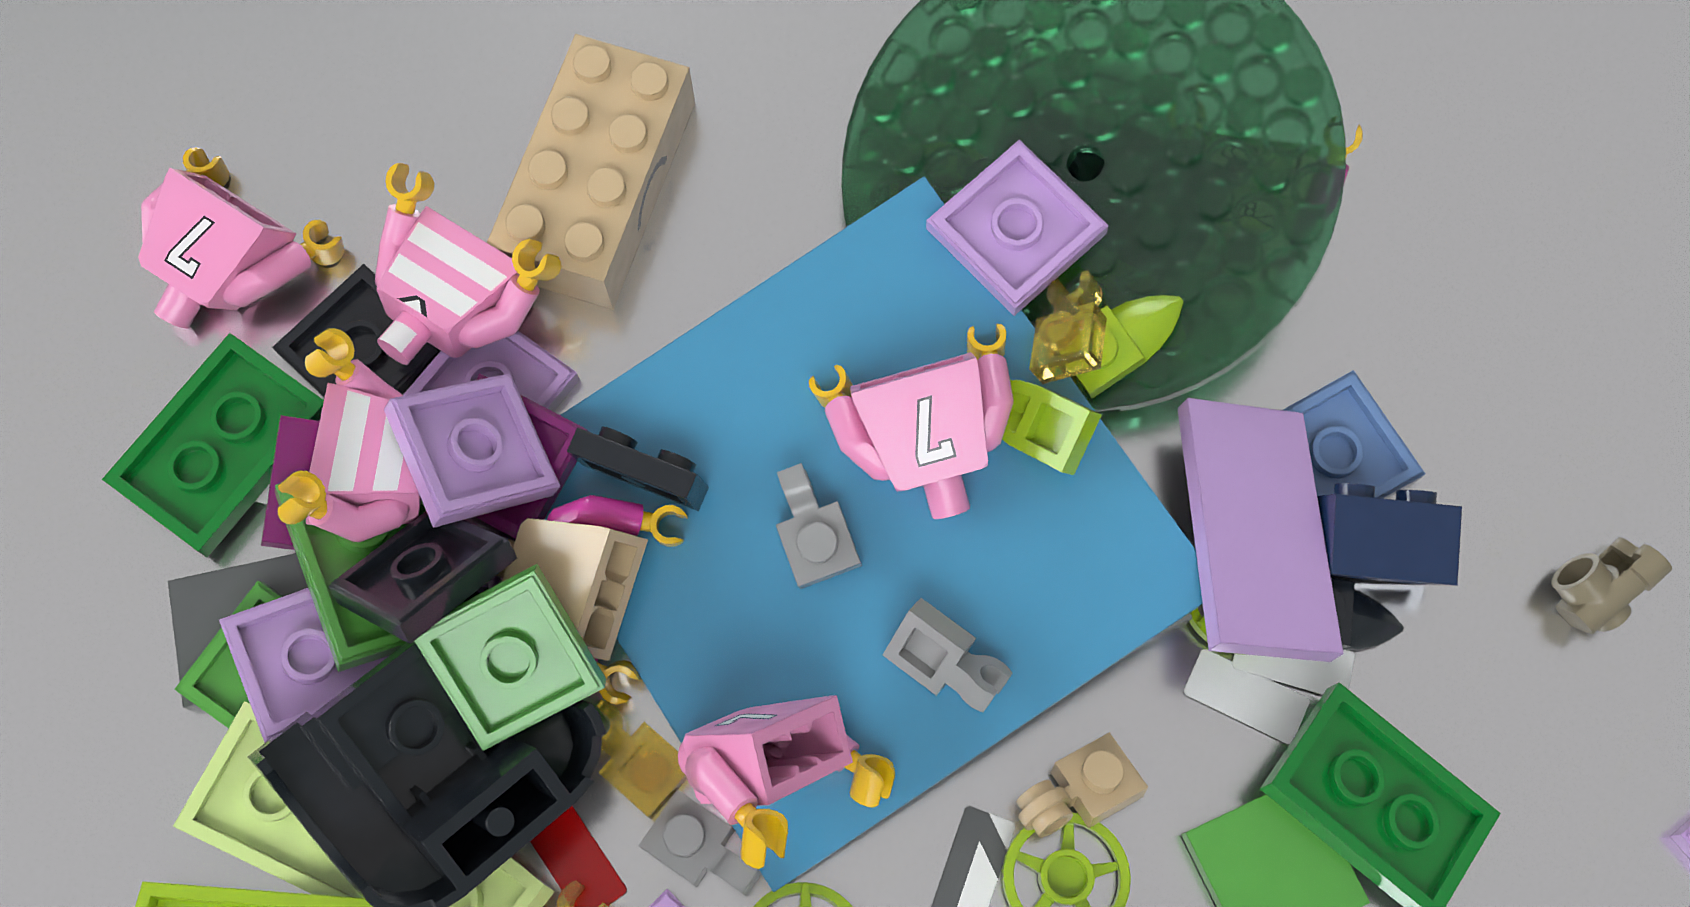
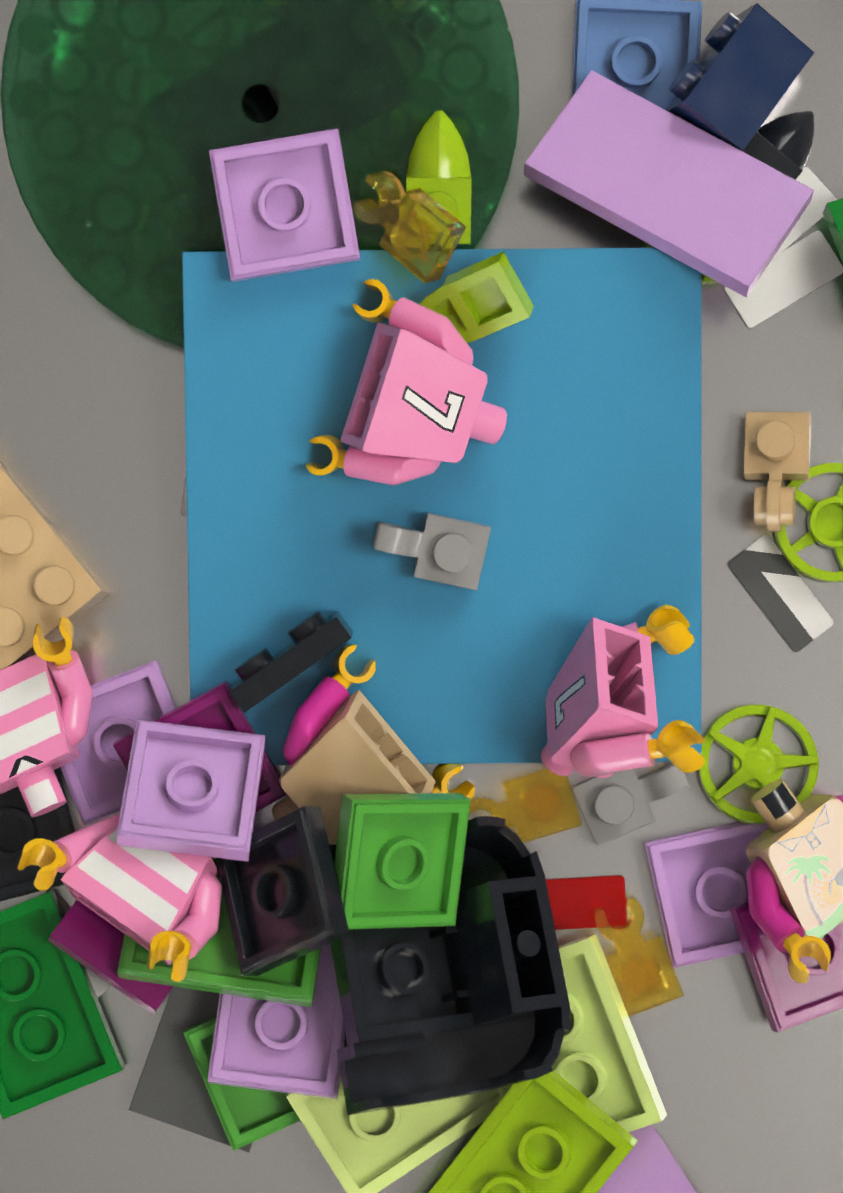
camera: 55 degrees left, 15 degrees up
light grey plate [883,598,1013,712] -> none

